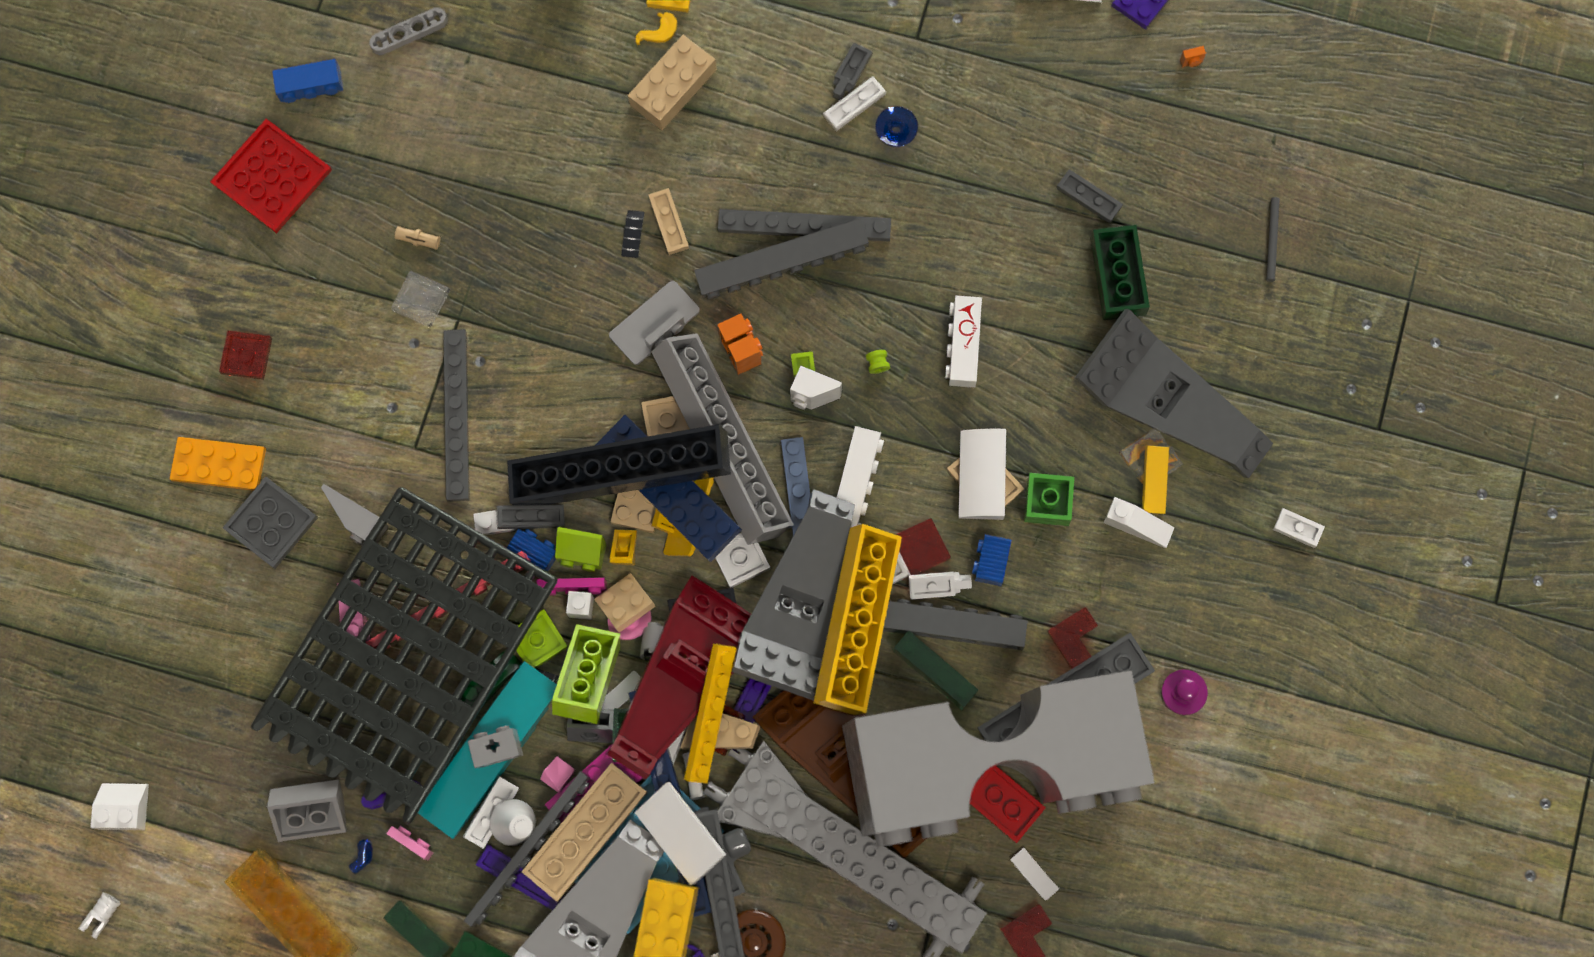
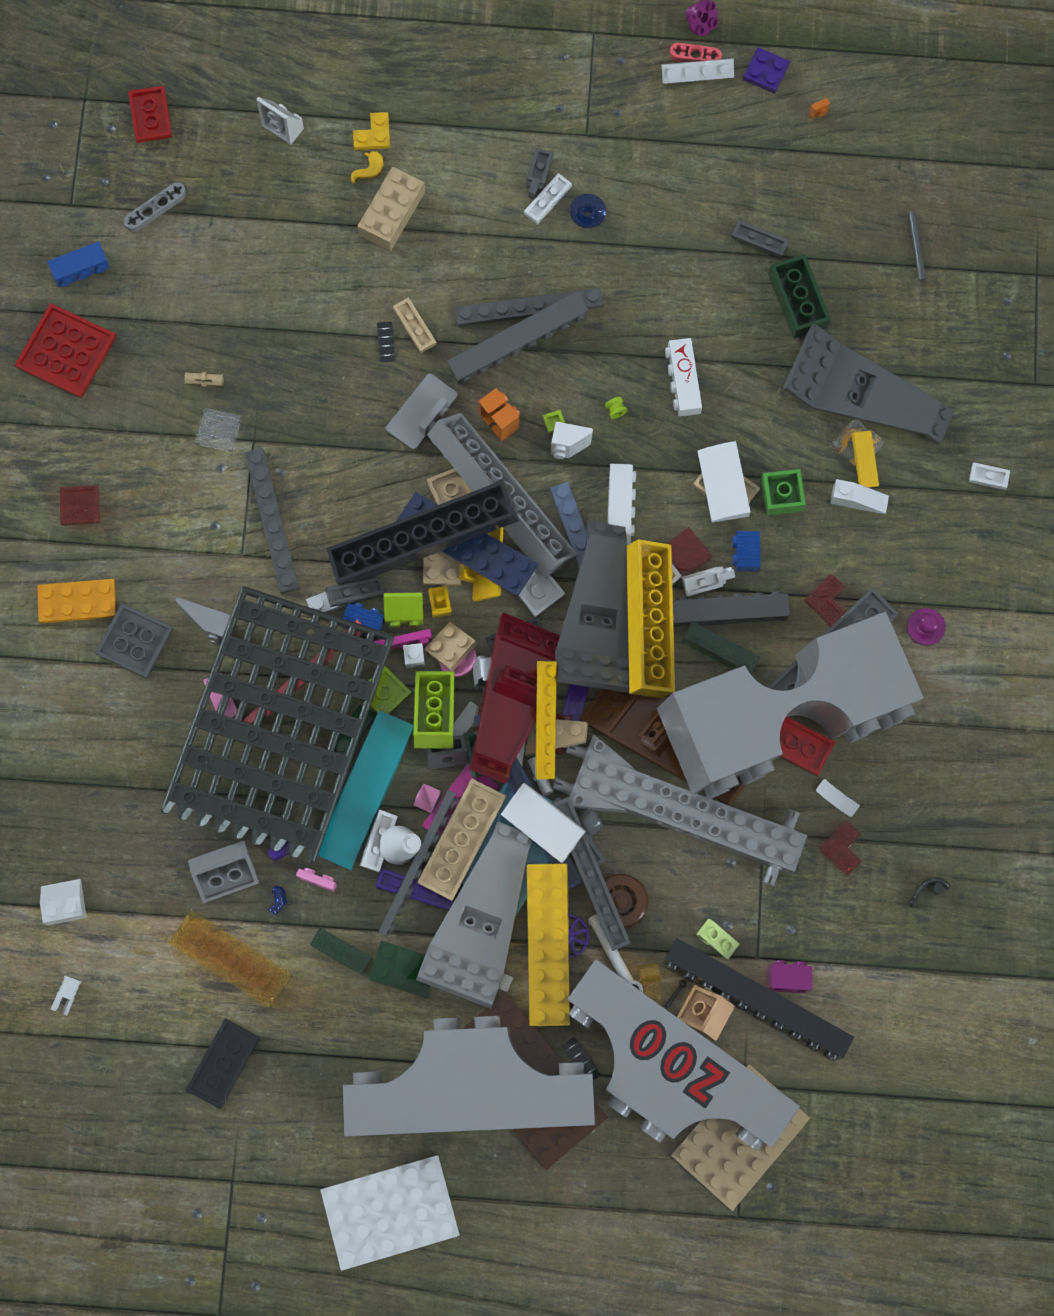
camera: 20 degrees left, 0 degrees up
light grey brick [468,725,524,768] -> none

